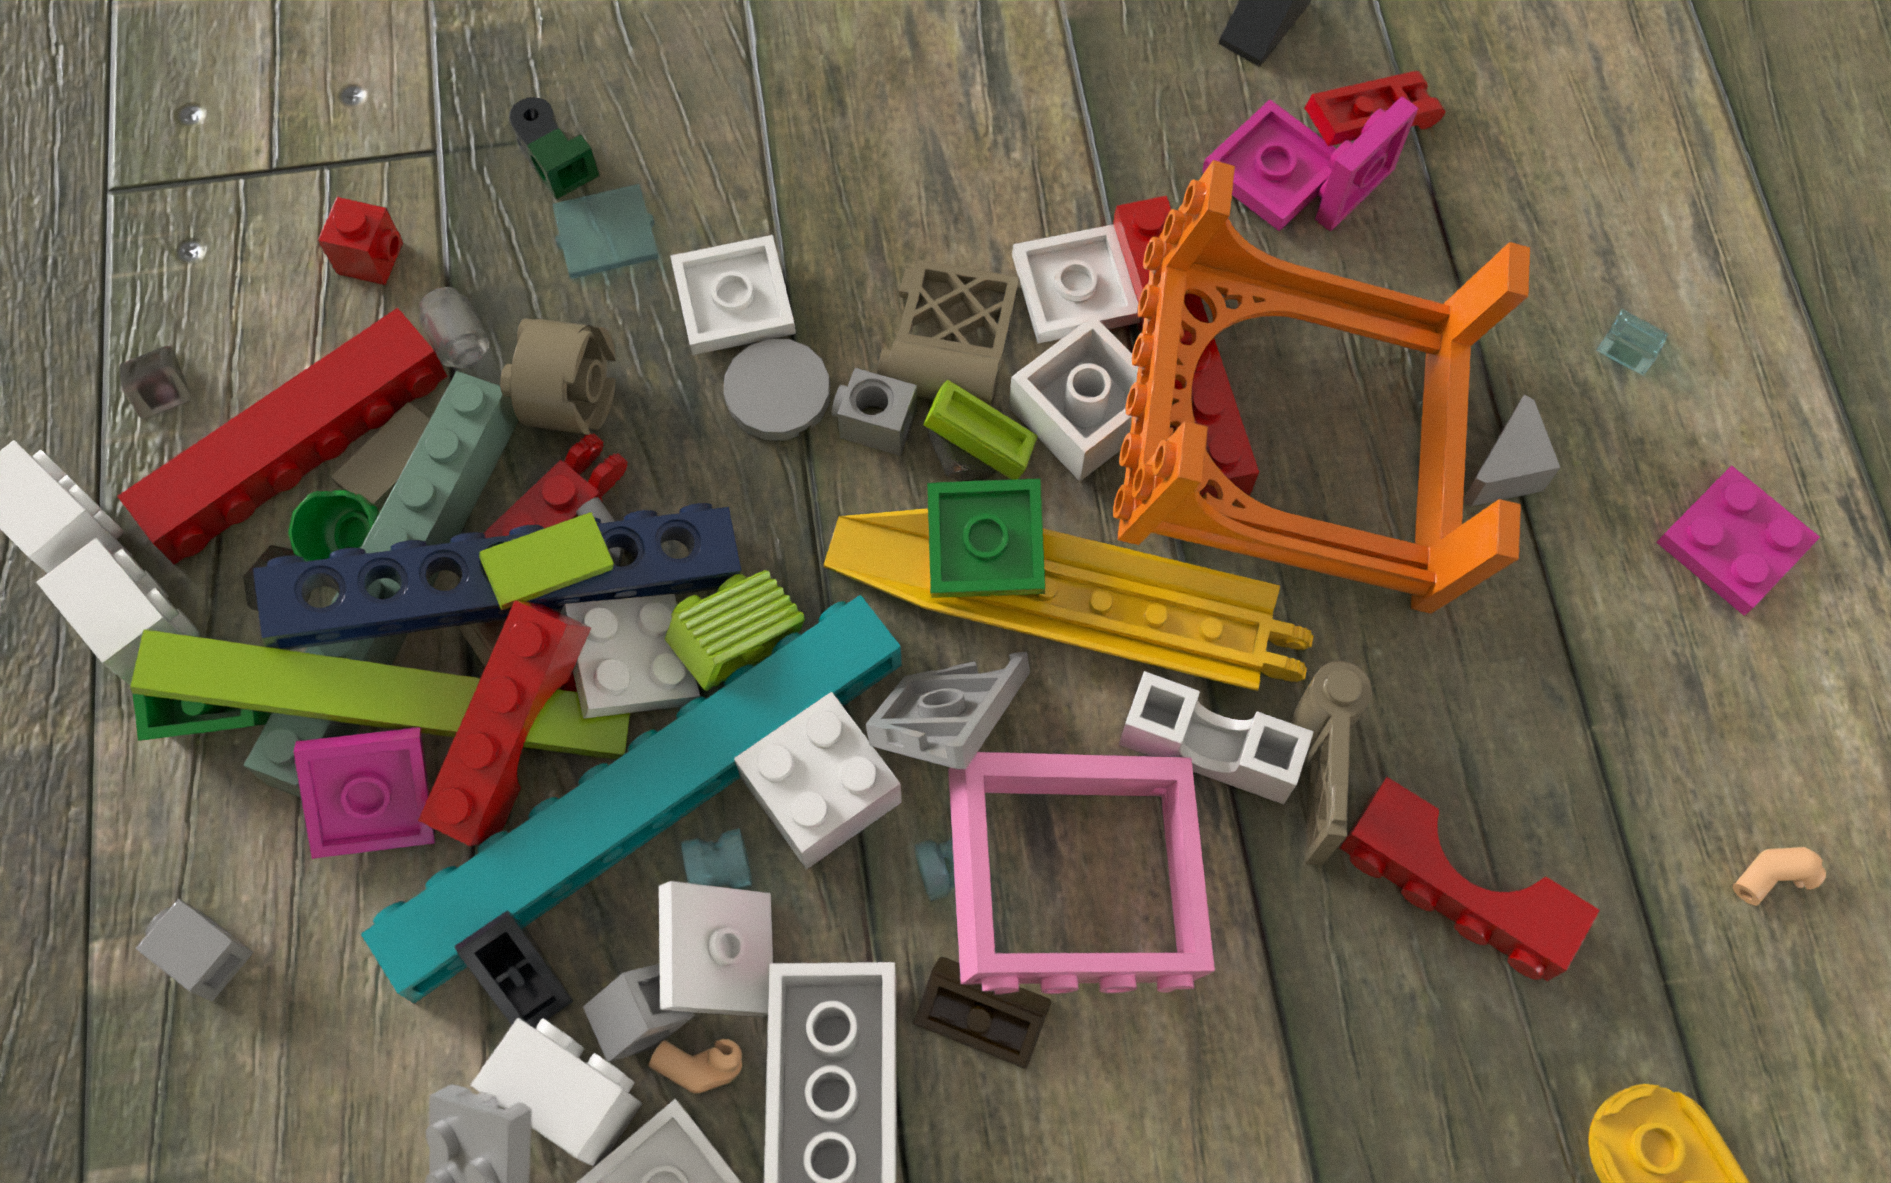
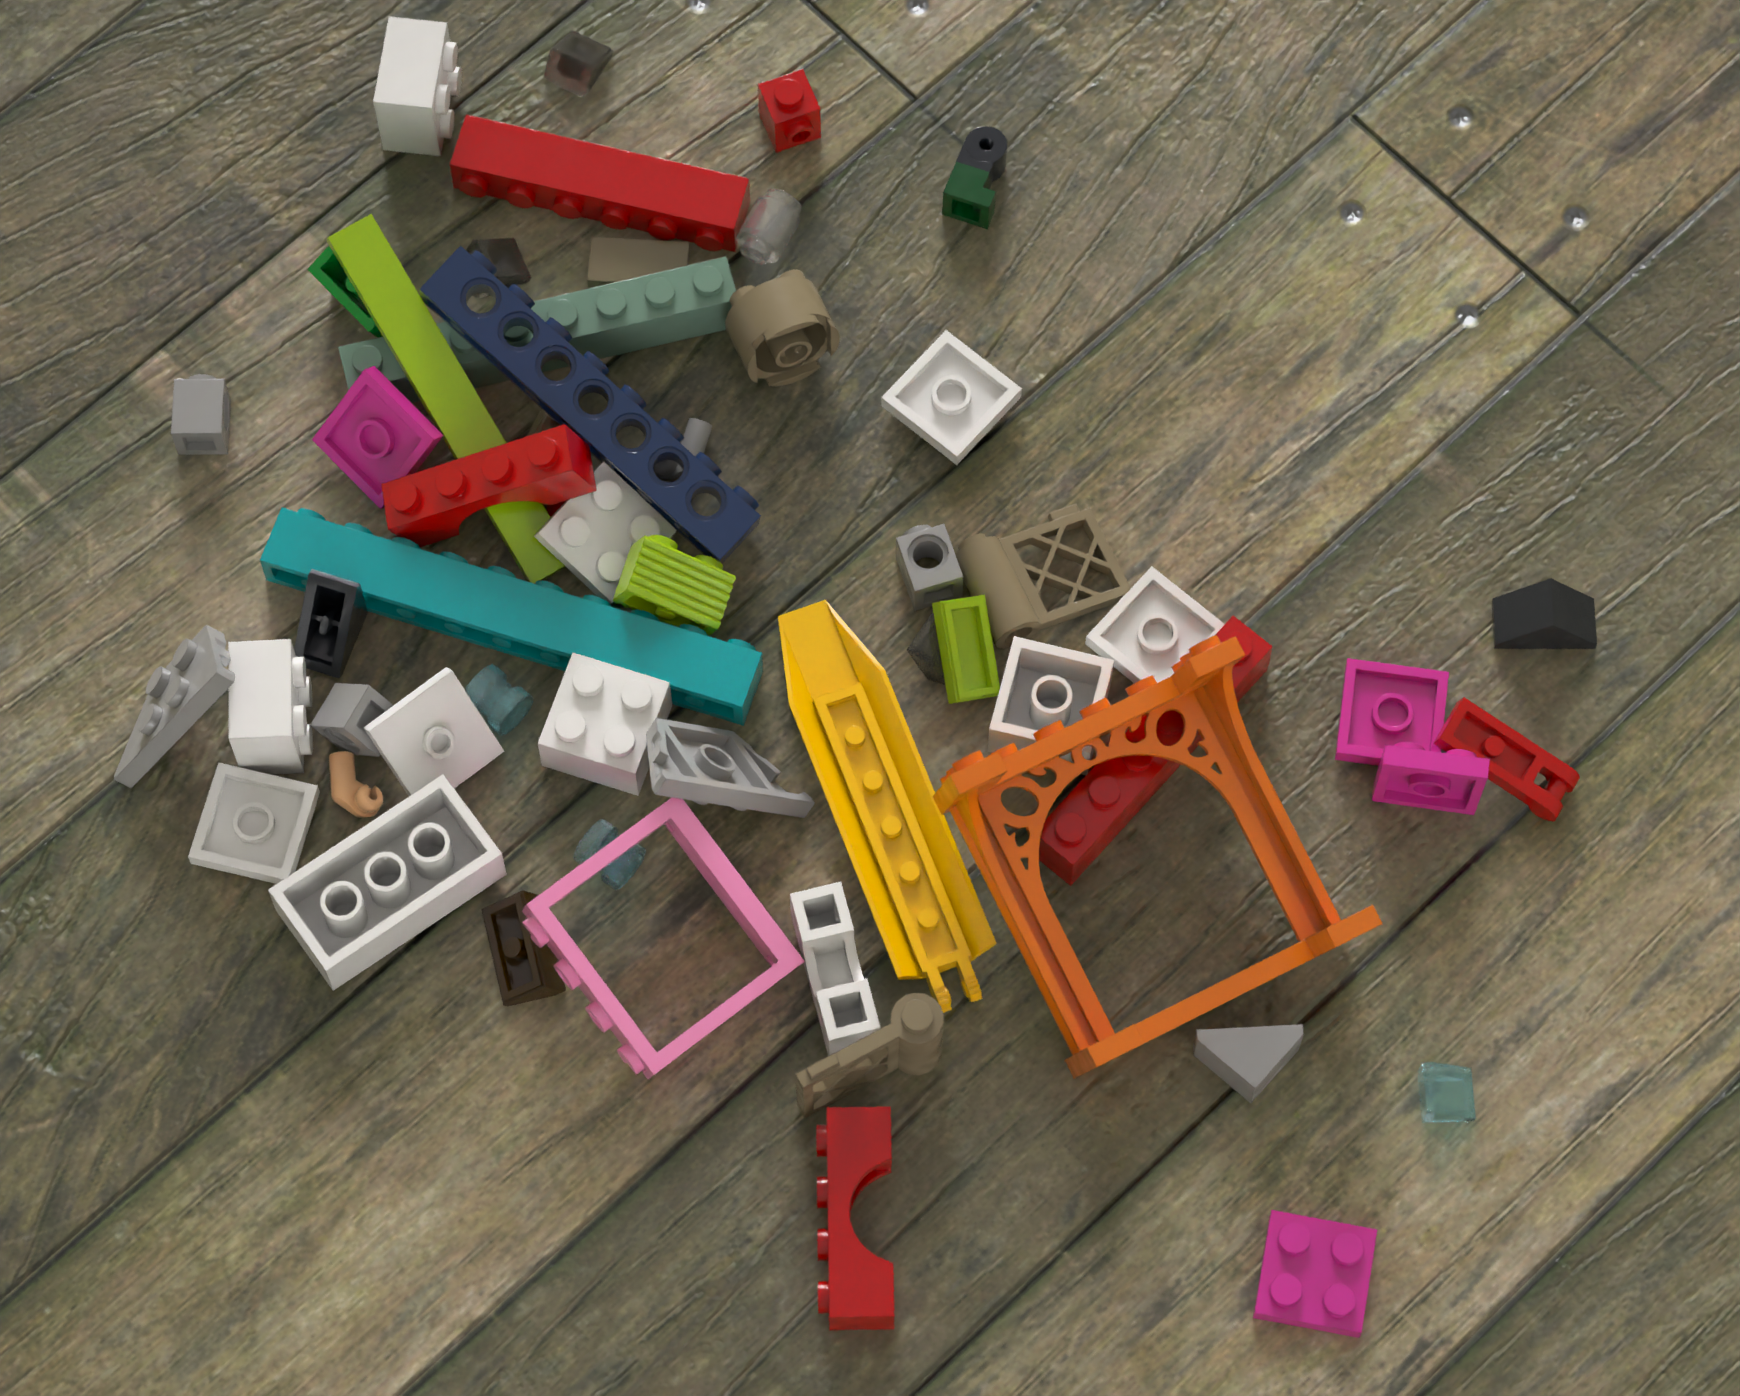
camera: 55 degrees right, 0 degrees up
white brick [36,538,201,685] -> none
green hair [288,490,379,561] -> none
lime tile [479,512,614,610] -> none
red hinge [483,433,628,538] -> none
clear light blue piece [552,184,659,279] -> none
light grey tile [724,339,830,440] -> none
green plate [927,478,1045,598] -> none

